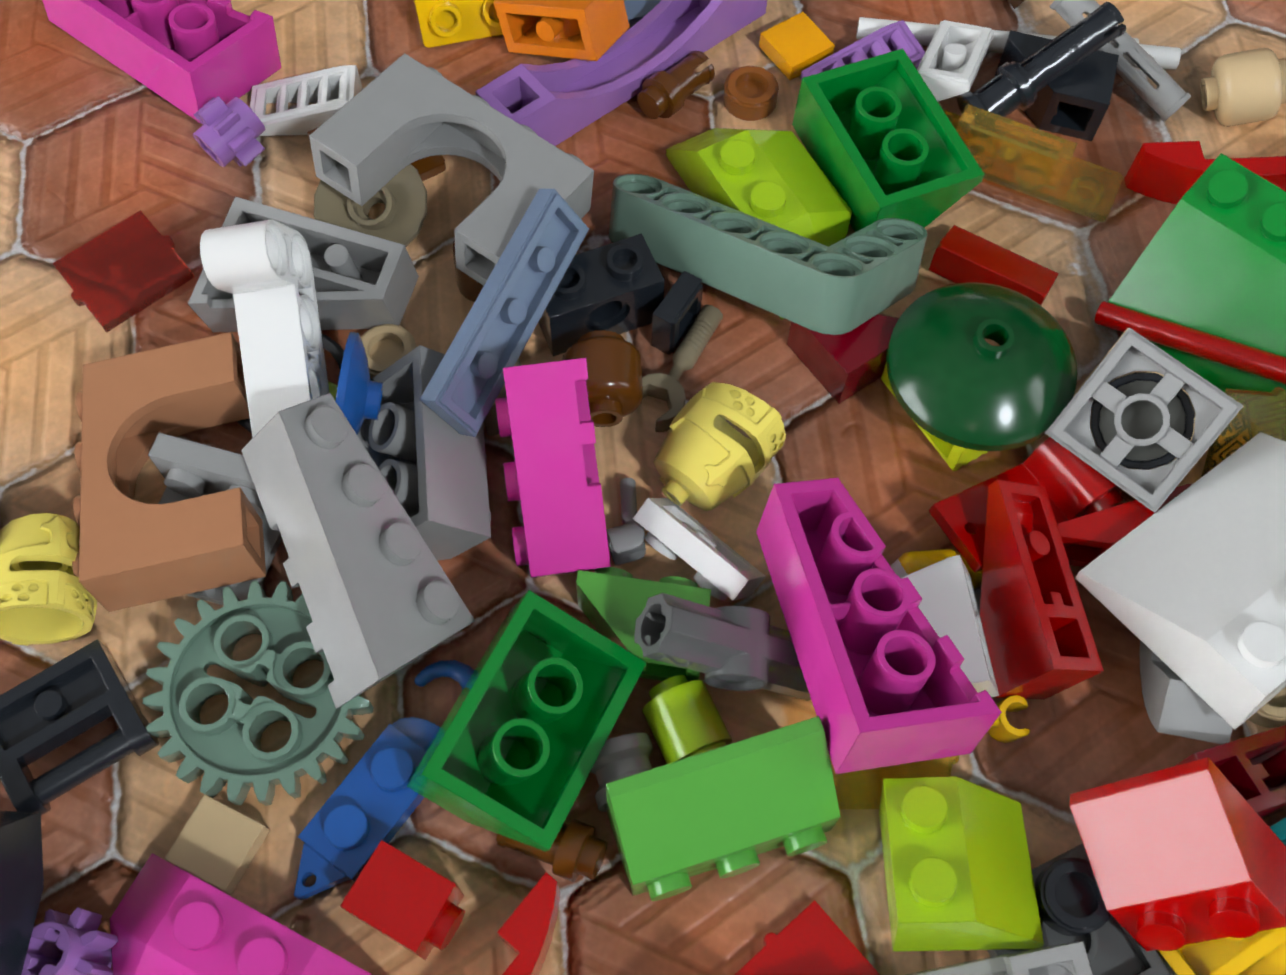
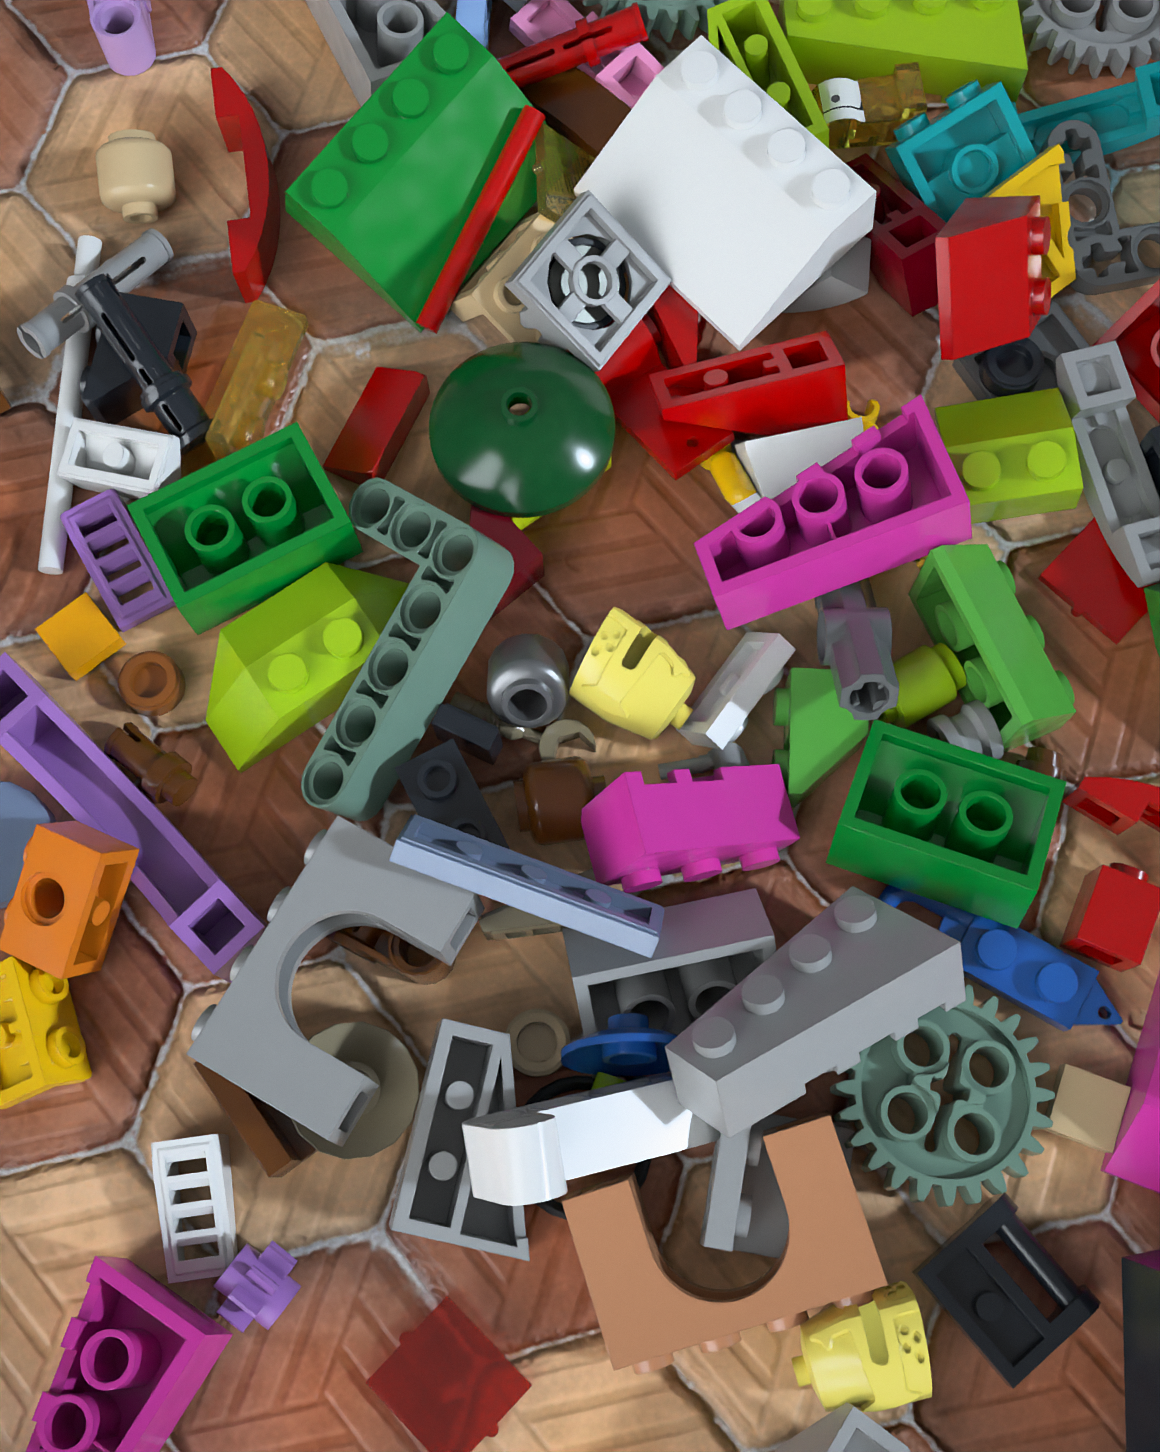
camera: 90 degrees left, 10 degrees up
none -> flat silver head [487,633,569,728]

